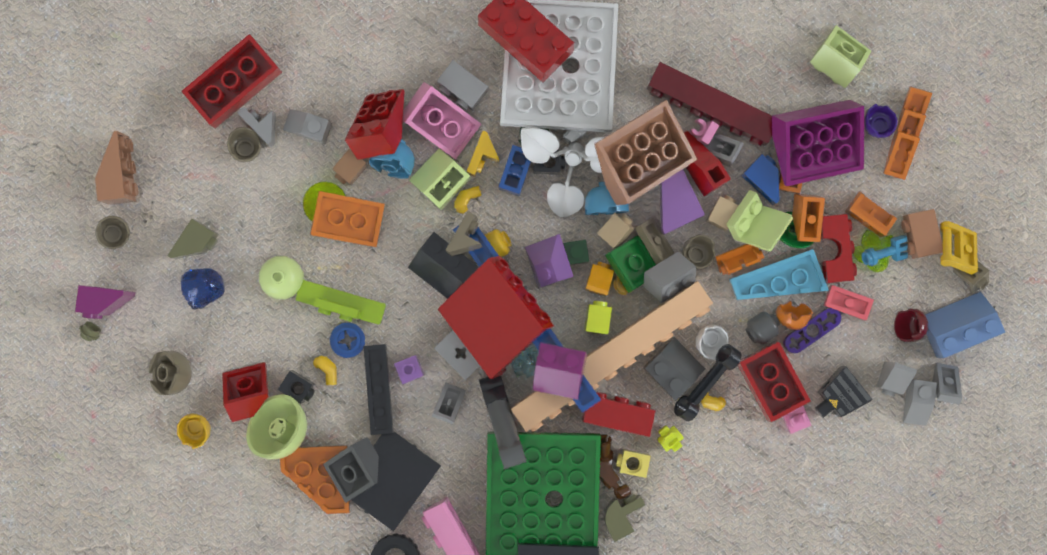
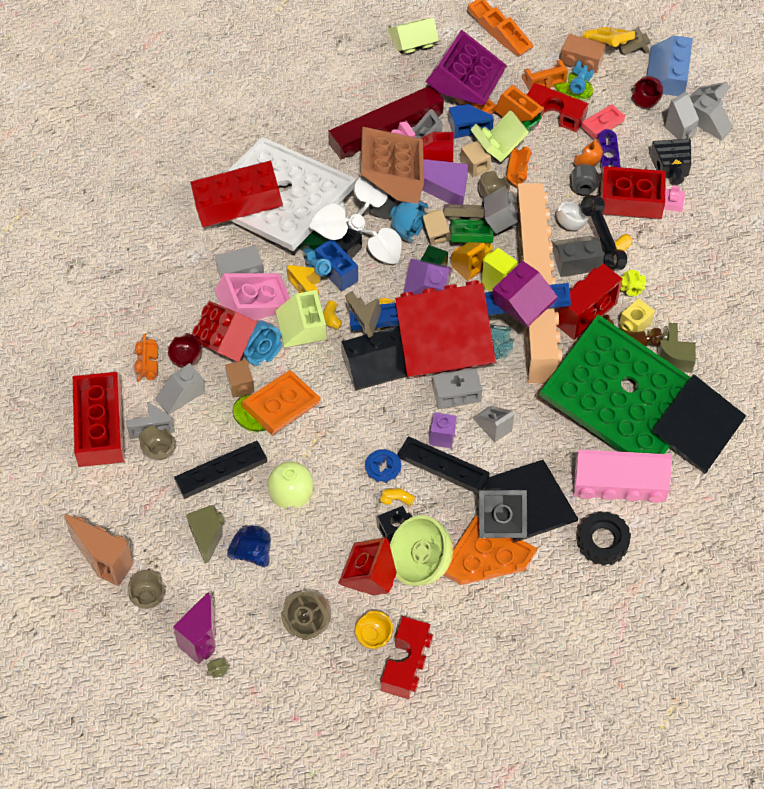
camera: 55 degrees left, 30 degrees down
lime bracket [296,280,386,325] -> none
dark grey piece [479,376,527,469] -> none
medium azure wing [729,249,829,300] -> none
dark purple hair [864,104,898,138] -> none
none -> orange hinge [134,334,158,382]
none -> dark red hair [168,333,201,368]
none -> black plate [174,440,267,499]
none -> dark azure hinge [303,248,331,276]
none -> red arch [381,616,434,699]

